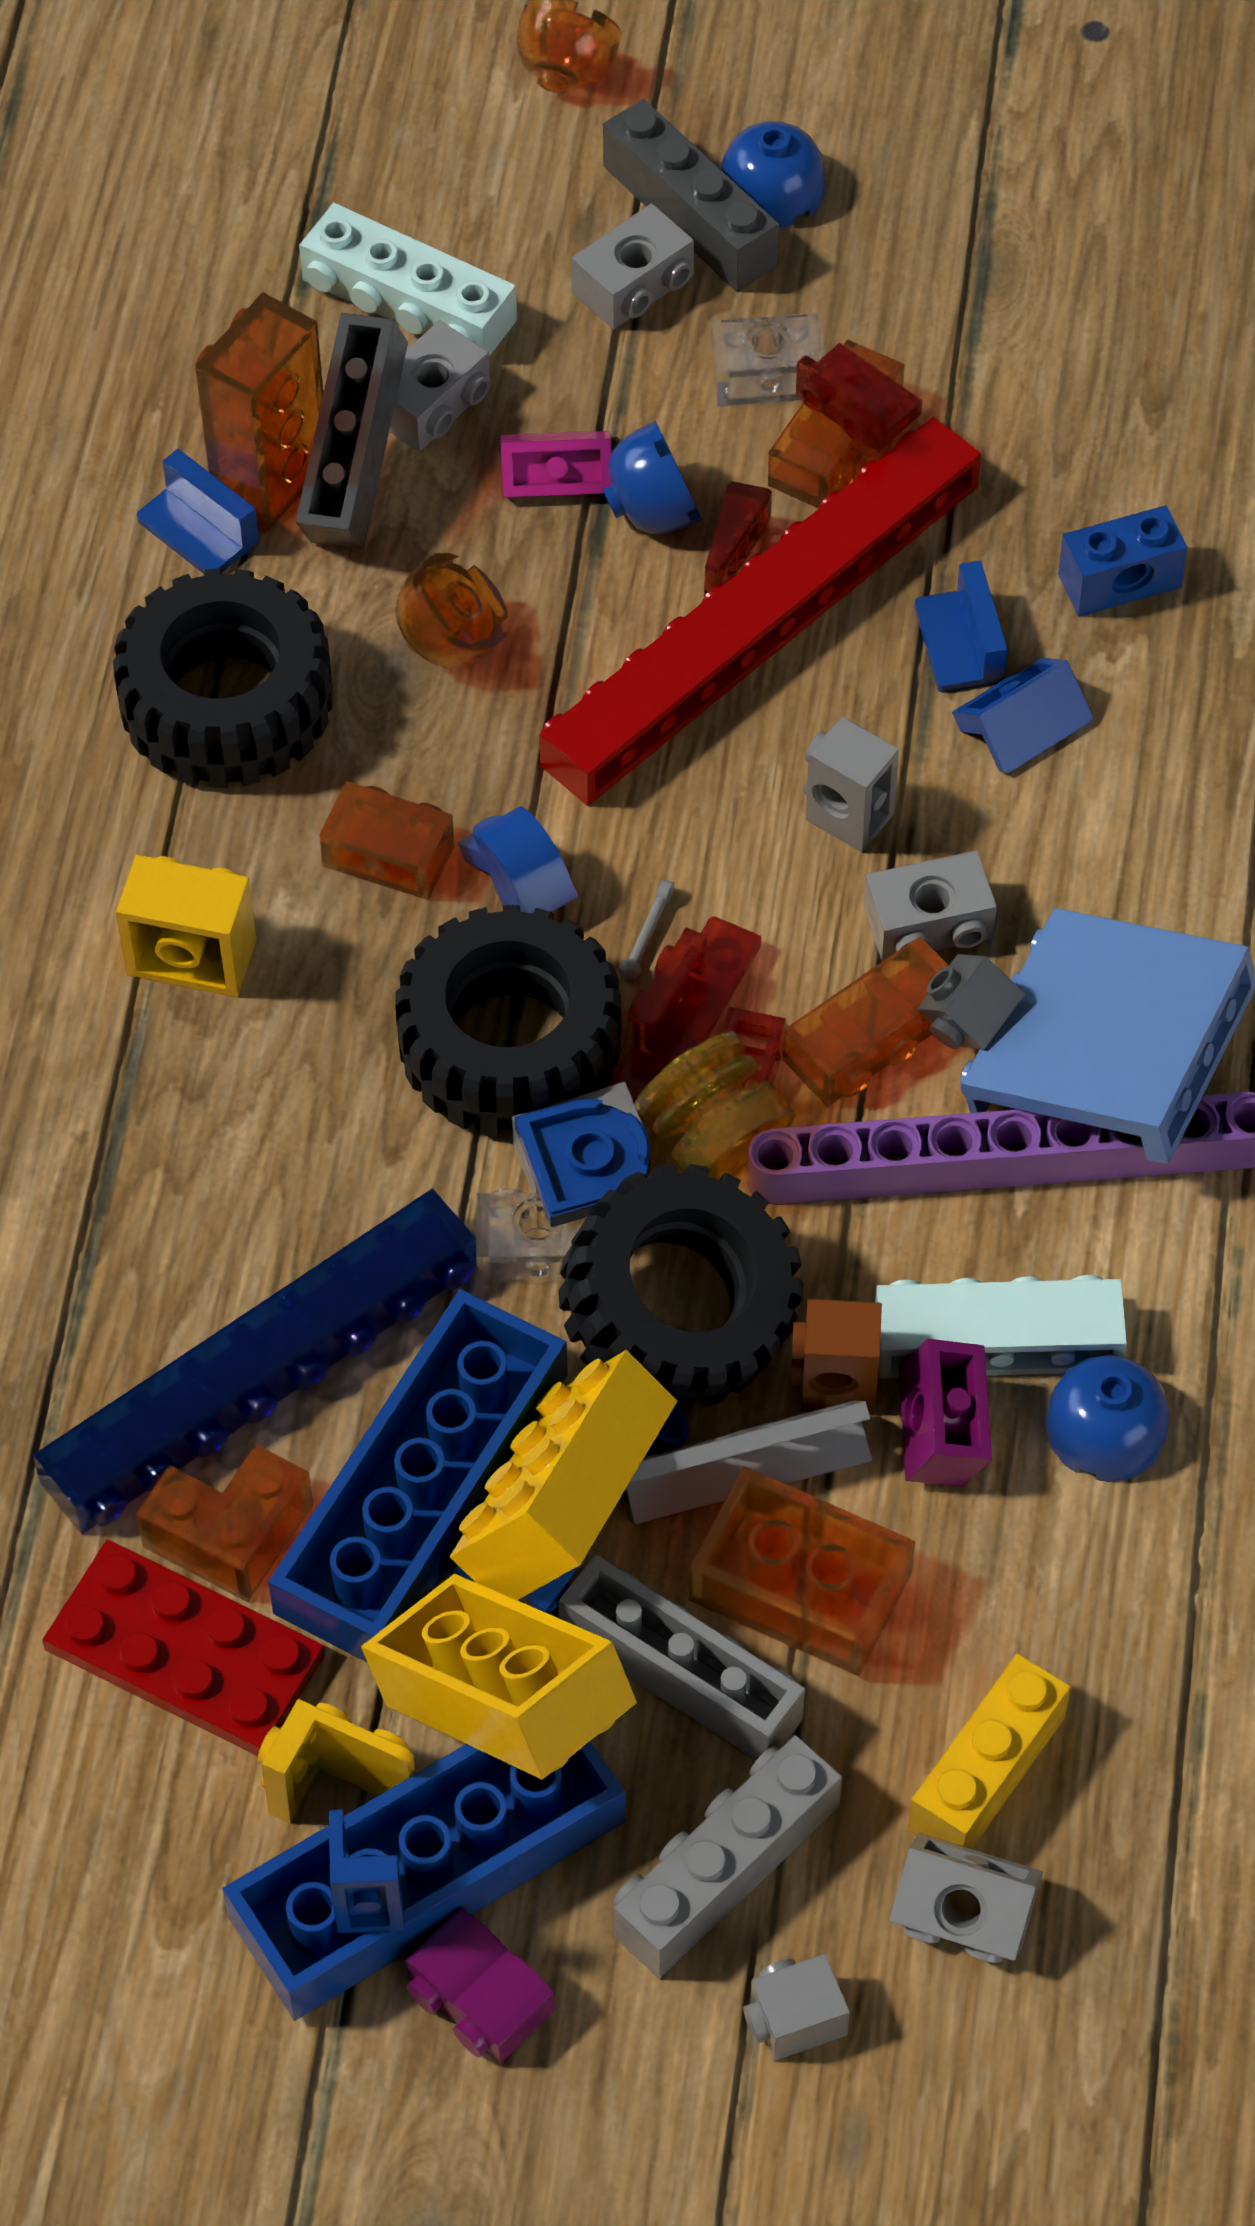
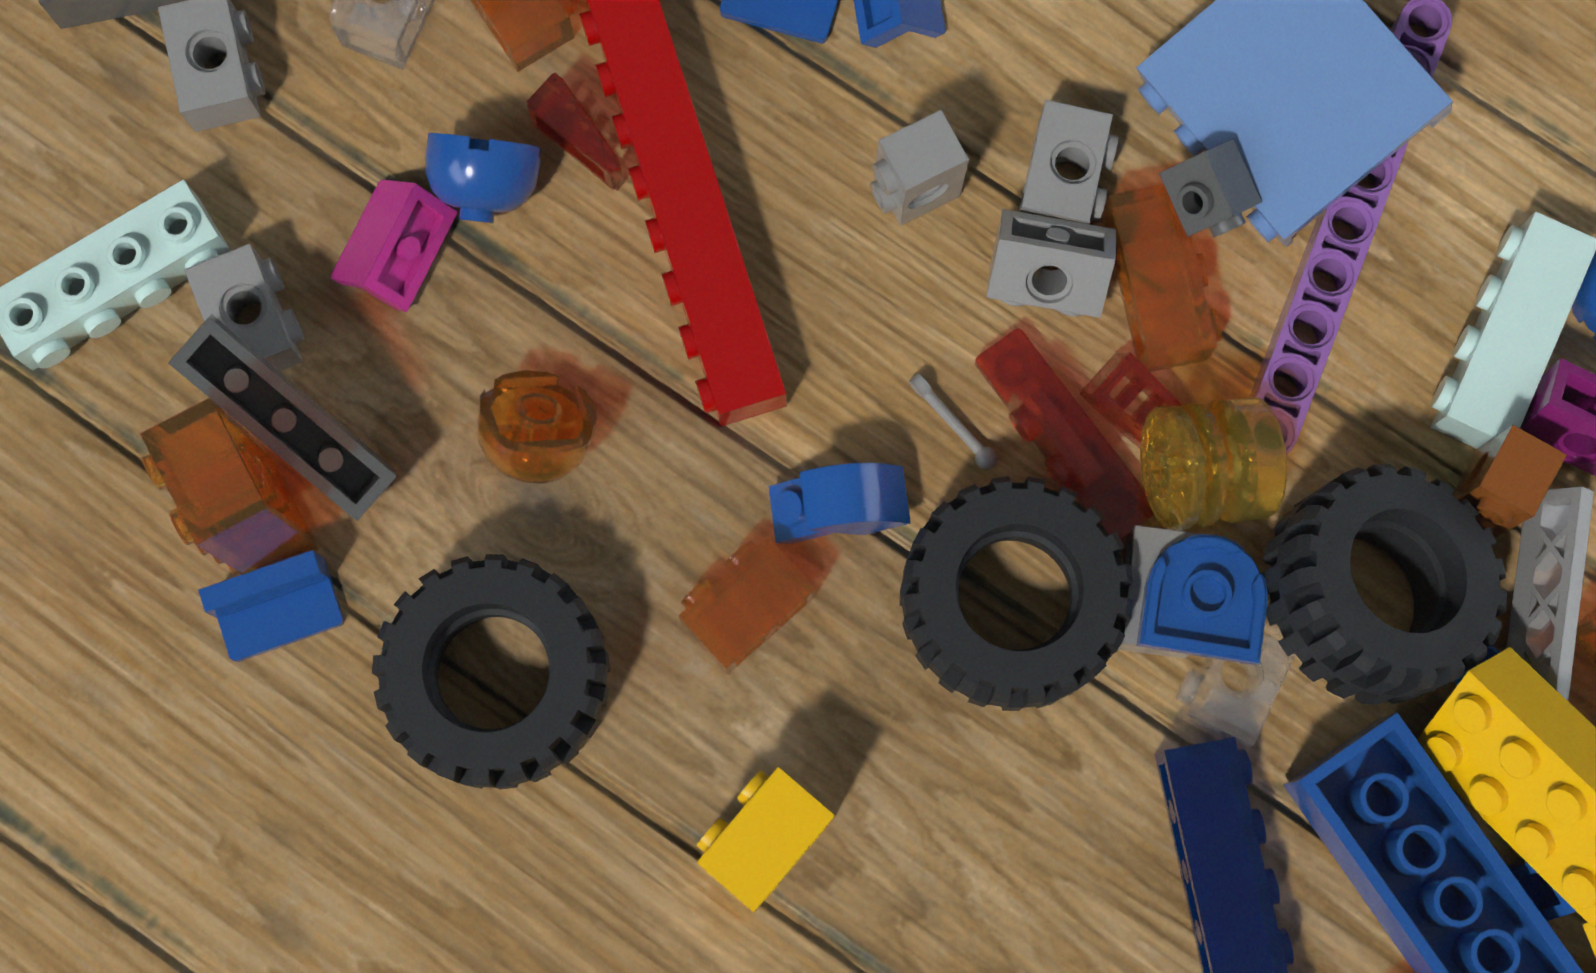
camera: 65 degrees left, 20 degrees up
none -> light grey brick [986,209,1116,318]

